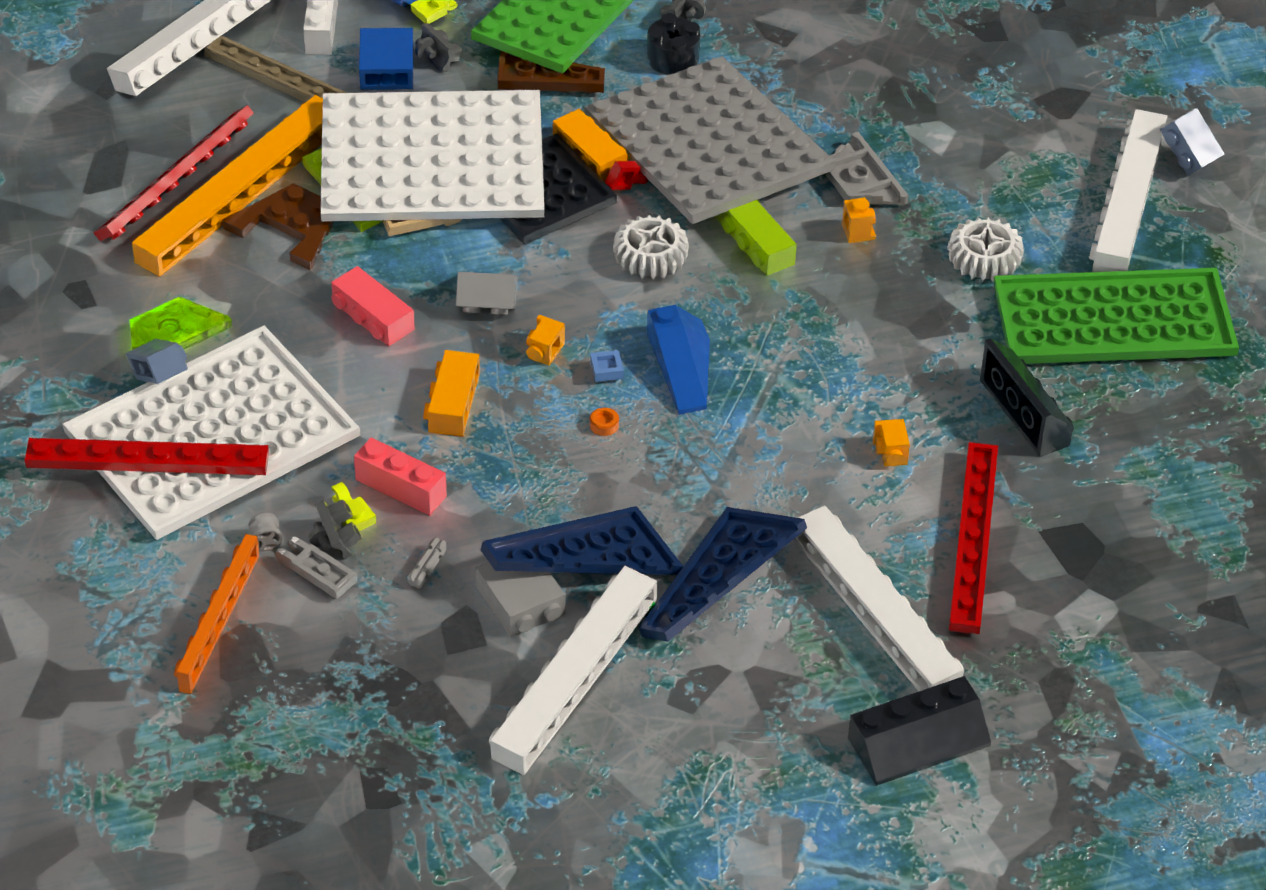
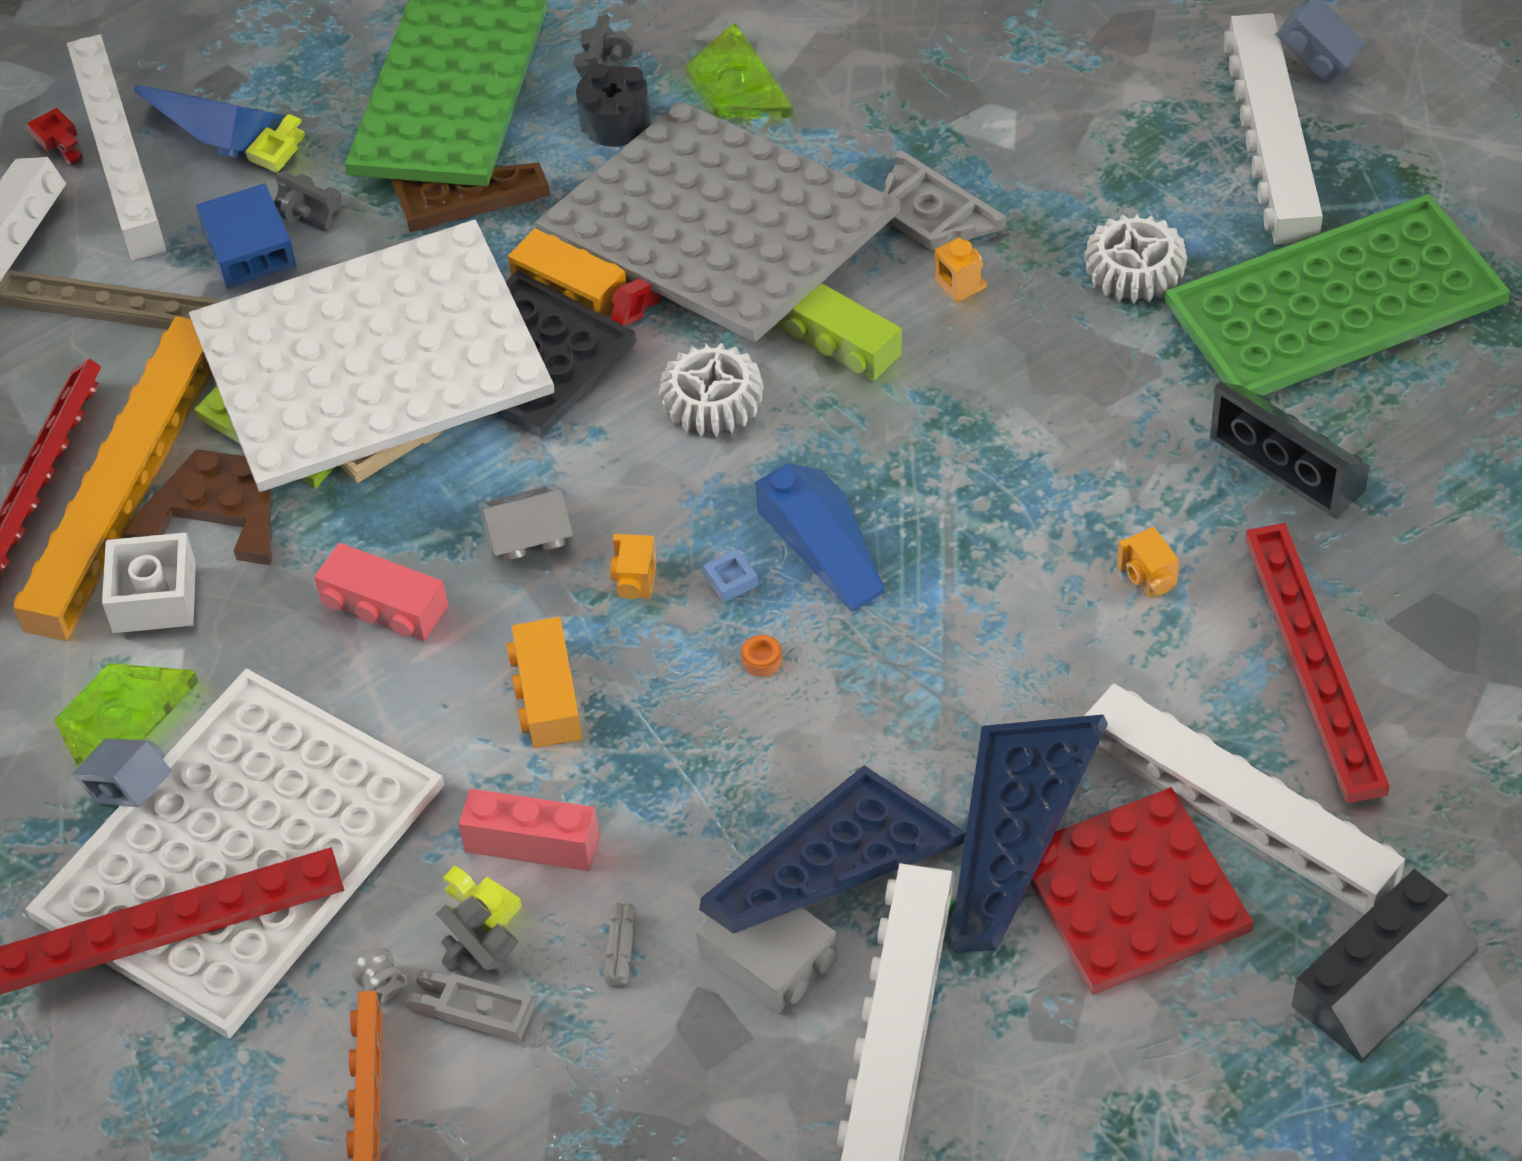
camera: 15 degrees left, 5 degrees up
none -> white brick [102,533,196,633]
none -> clear neon green wing [685,23,793,119]
none -> red plate [1030,787,1254,995]

